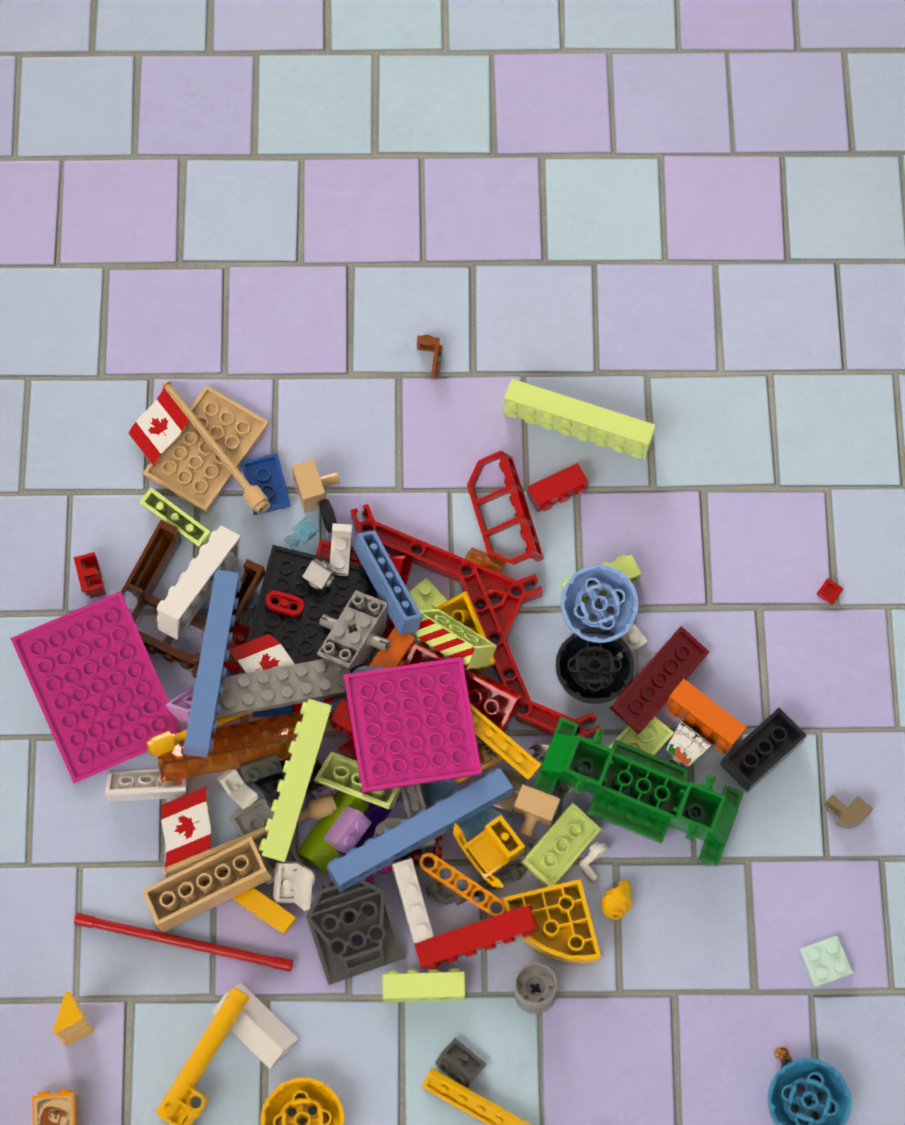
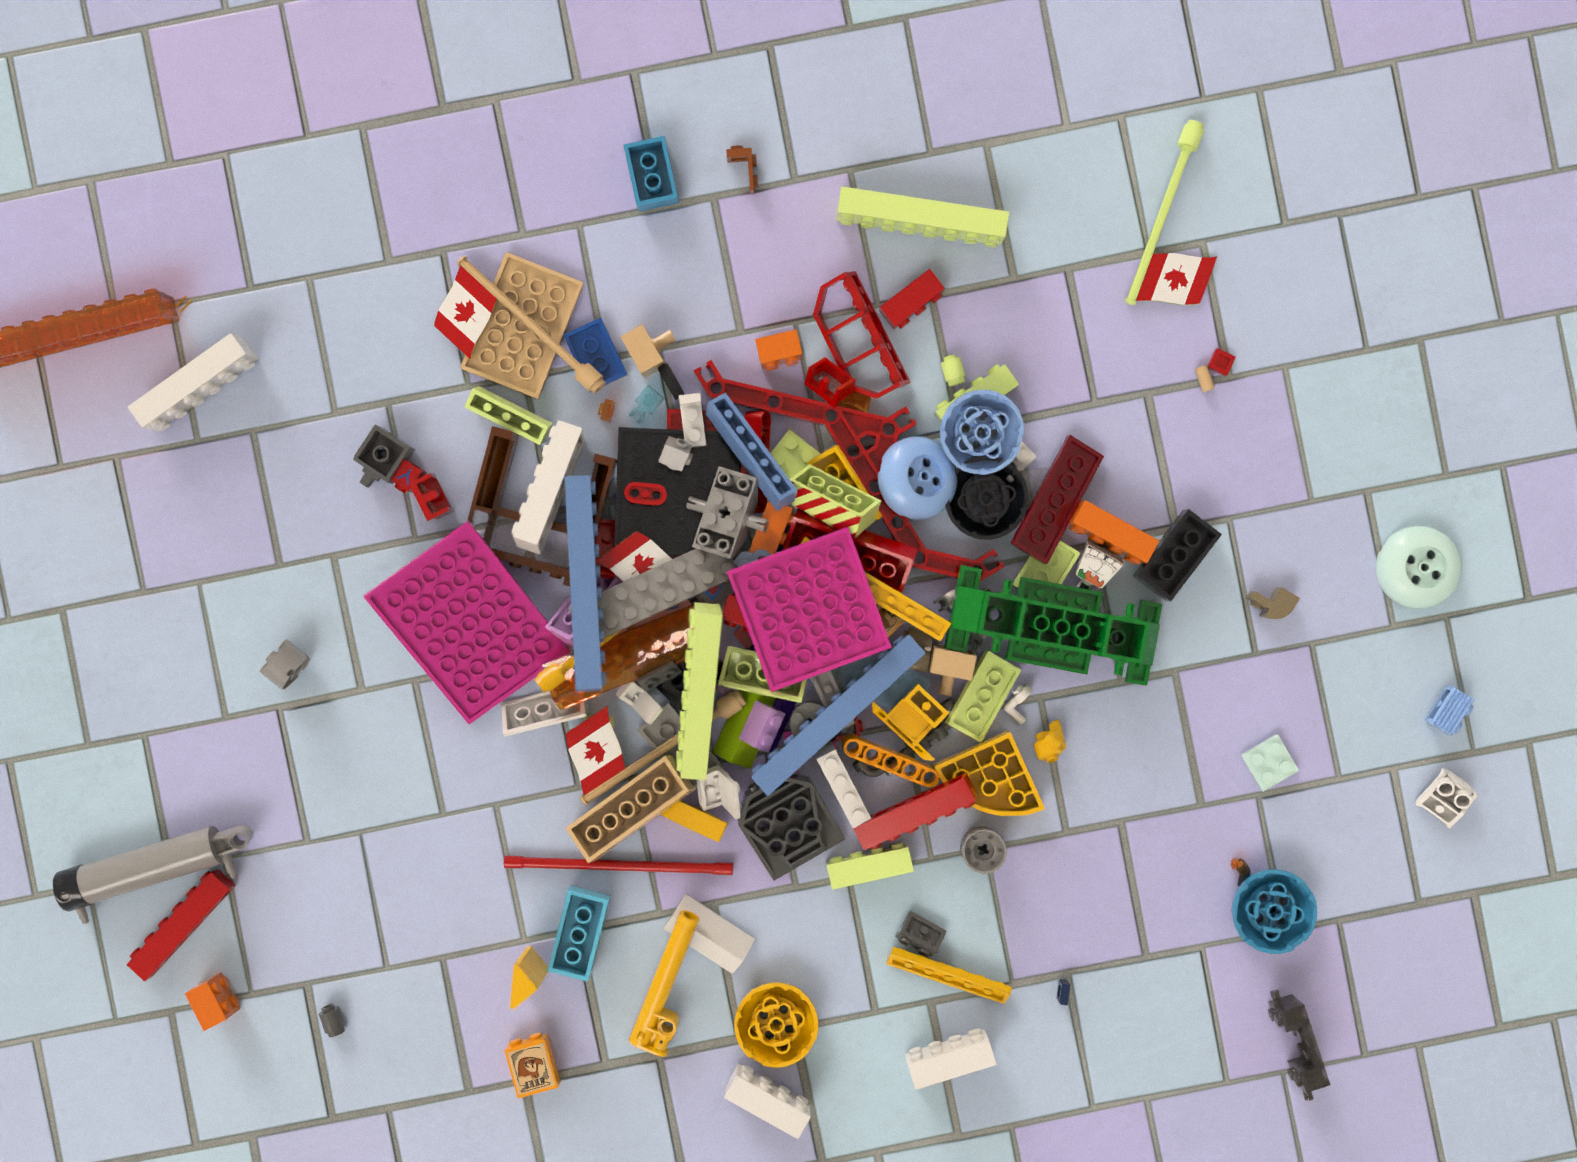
camera: 10 degrees left, 20 degrees up
none -> dark grey hinge [353,425,416,488]
none -> red brick [391,460,427,493]
none -> medium azure brick [547,885,612,982]
none -> clear orange plate [598,399,615,423]
none -> dark azure brick [623,136,679,212]
none -> orange brick [755,329,802,371]
none -> red window [804,357,856,407]
none -> light blue brick [878,436,957,520]
none -> yellowish green brick [940,354,966,387]
none -> flag [1125,120,1217,305]
none -> tan piece [1195,365,1215,393]

